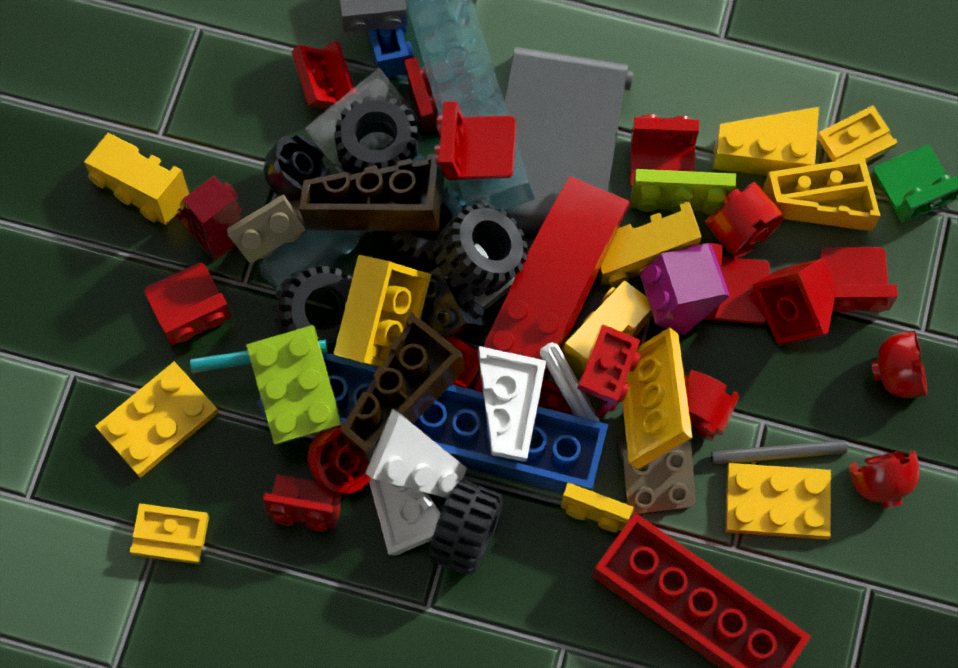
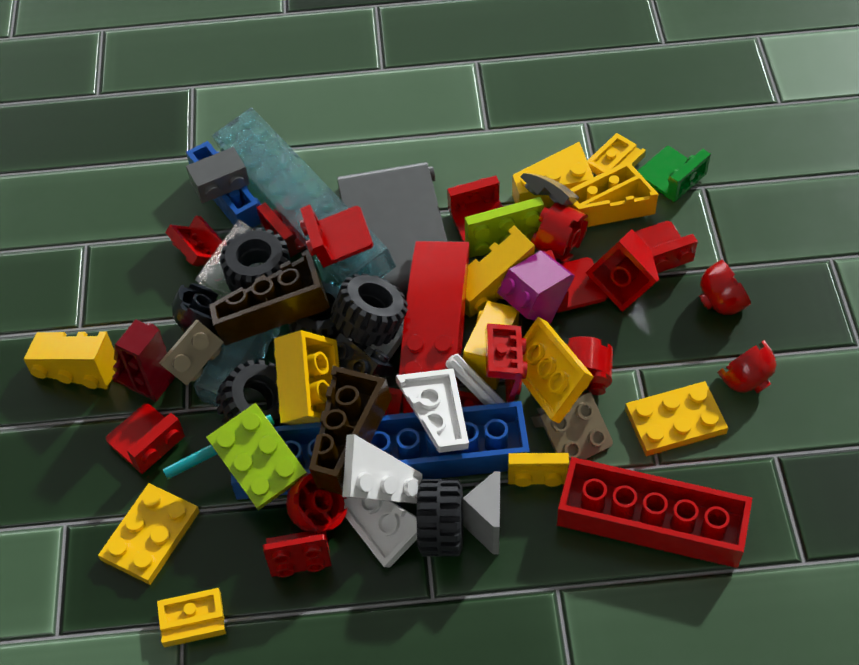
camera: 15 degrees left, 15 degrees down
dark grey bar [711,440,847,465] -> none
none -> light grey slope [463,471,500,554]
none -> dark grey slope [520,173,579,205]

